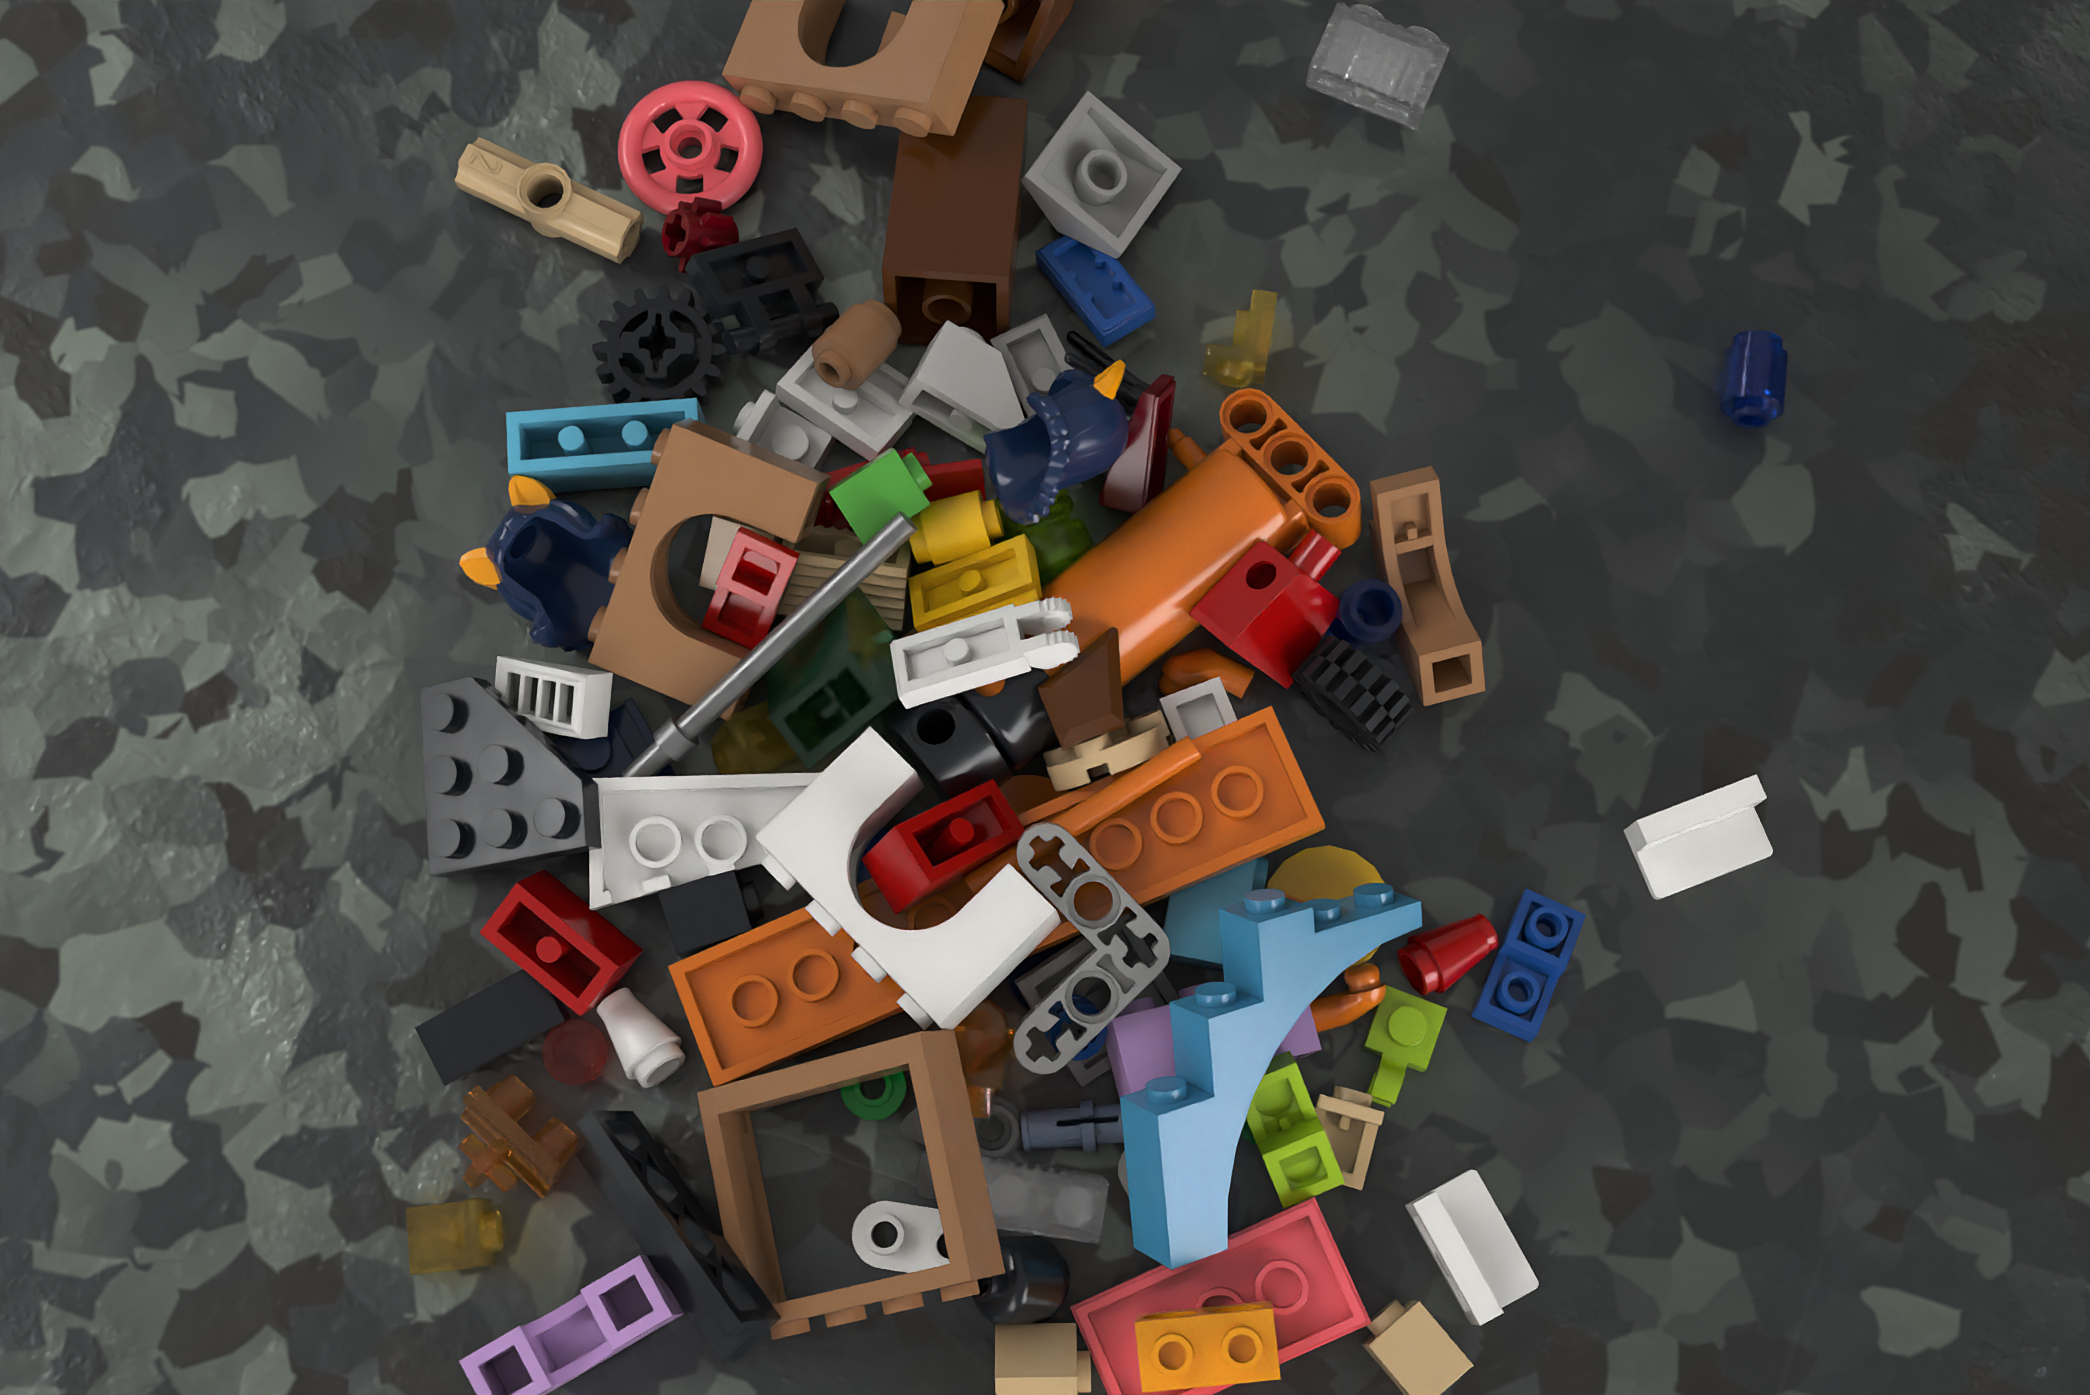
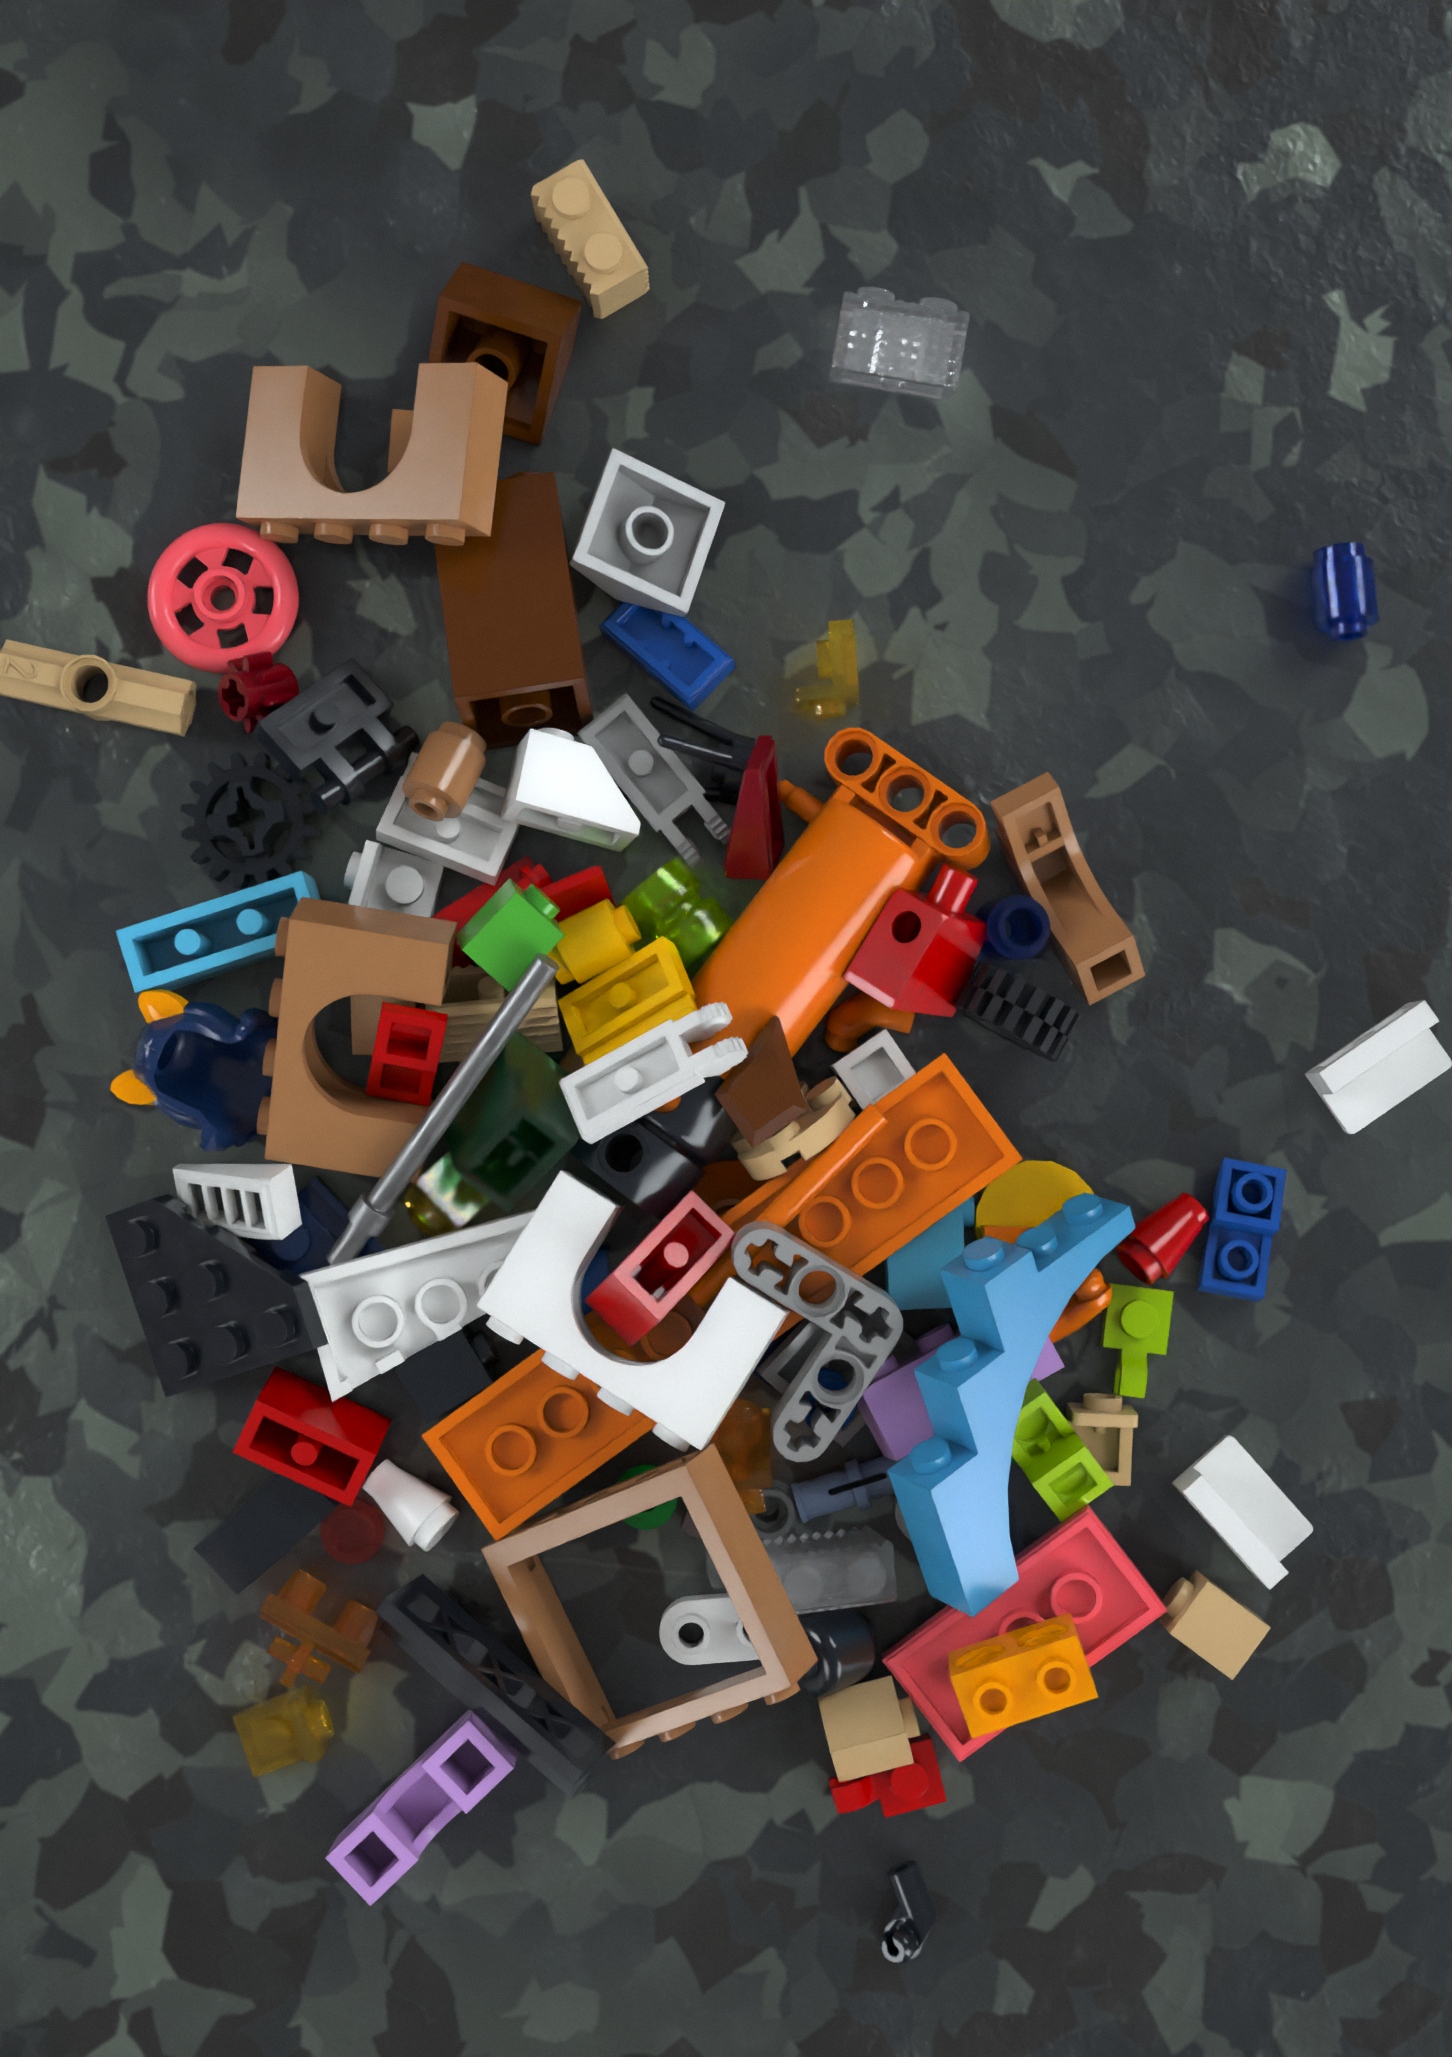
camera: 15 degrees left, 10 degrees up
dark blue hair [983,359,1129,525] -> none

